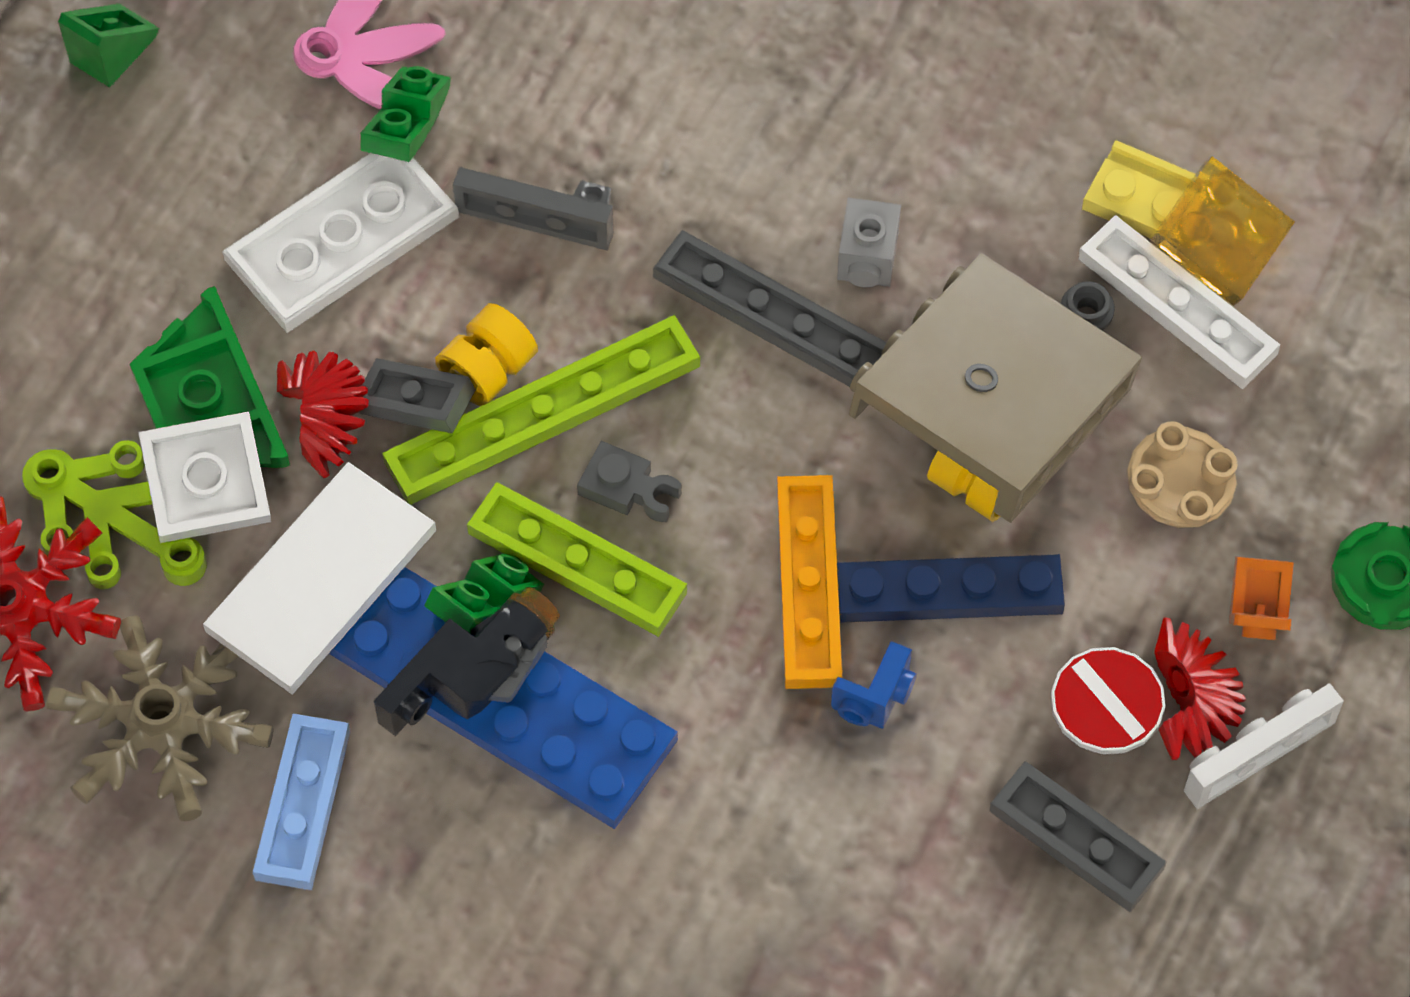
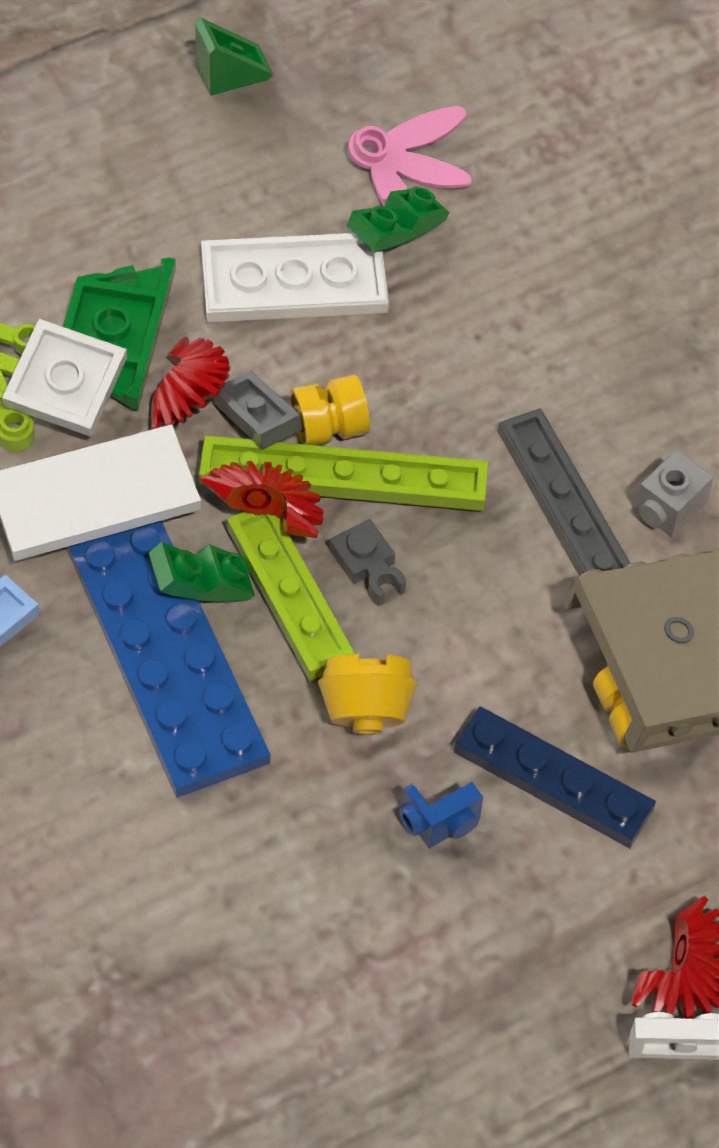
camera: 30 degrees right, 5 degrees down
black plate [374,587,560,737] -> none
dark grey hinge [453,167,614,251] -> none
light orange plate [777,475,842,689] -> none
dark grey plate [989,761,1167,913] -> none
red piece [1051,647,1165,754] -> none
none -> red hair [200,461,324,538]
none -> yellow cone [318,654,418,734]

